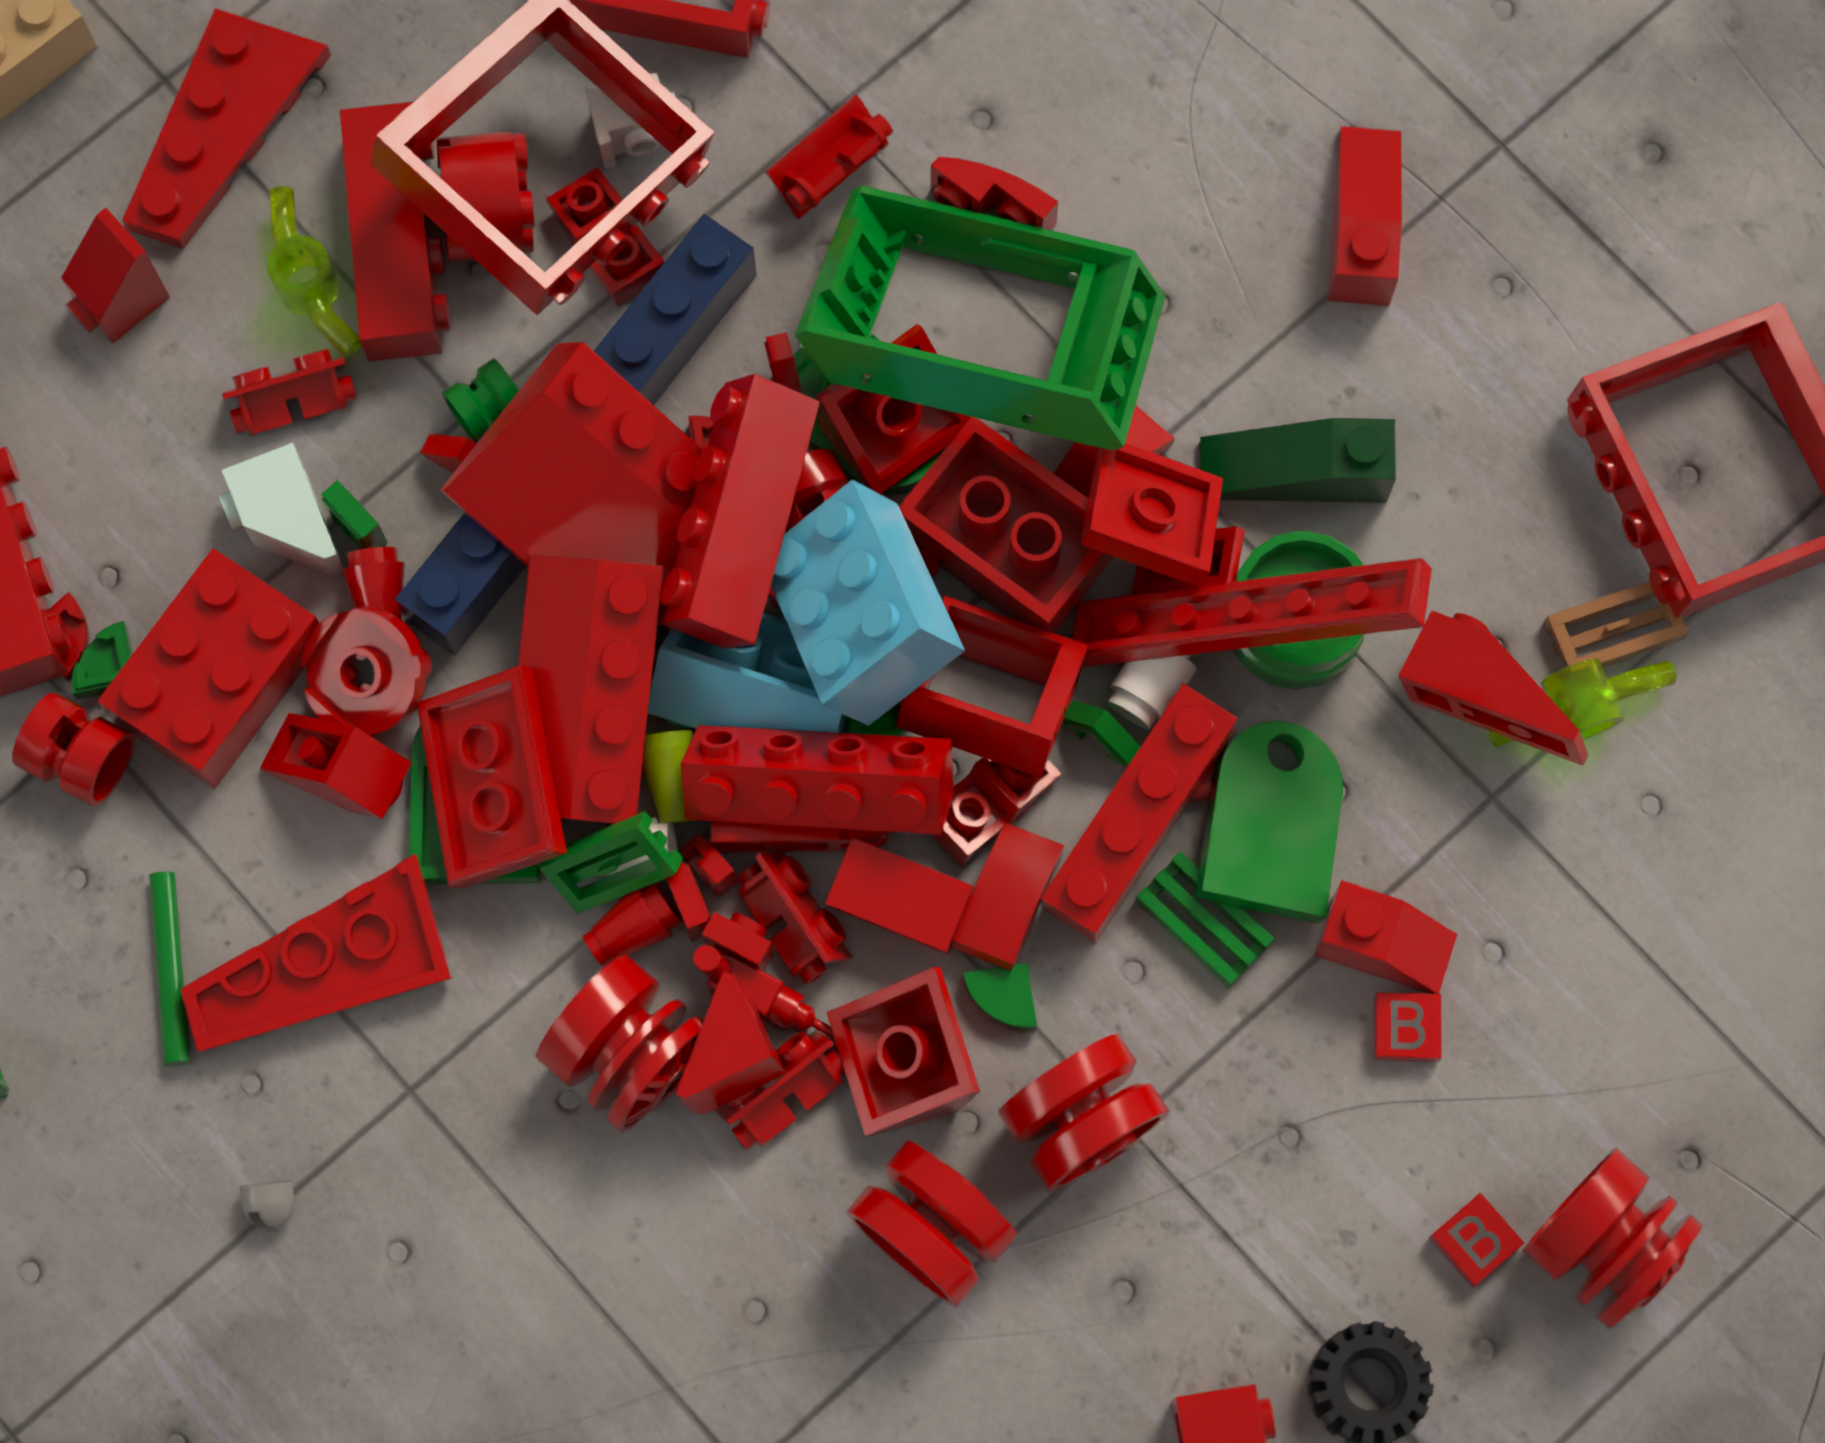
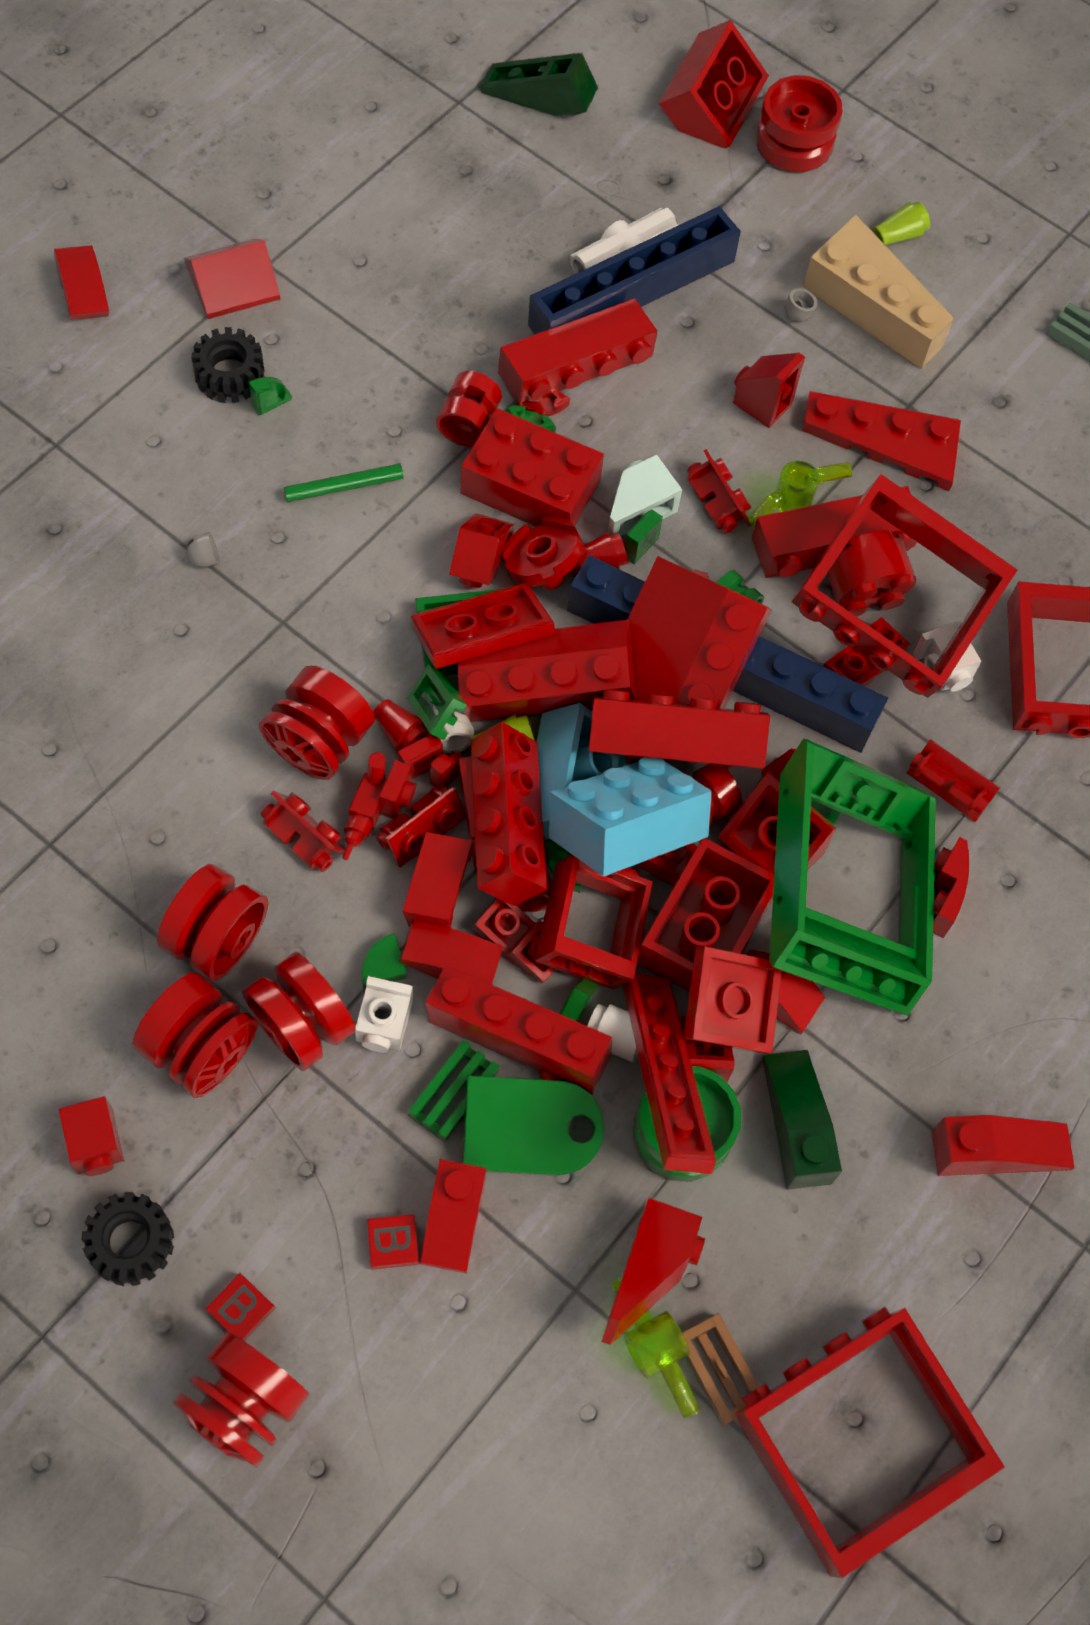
camera: 75 degrees right, 10 degrees down
red wing [180,854,453,1052] -> none
red slope [675,972,786,1115] -> none
red slope [826,967,980,1136] -> none
none -> red wheel [132,973,258,1098]
none -> white brick [355,976,413,1053]

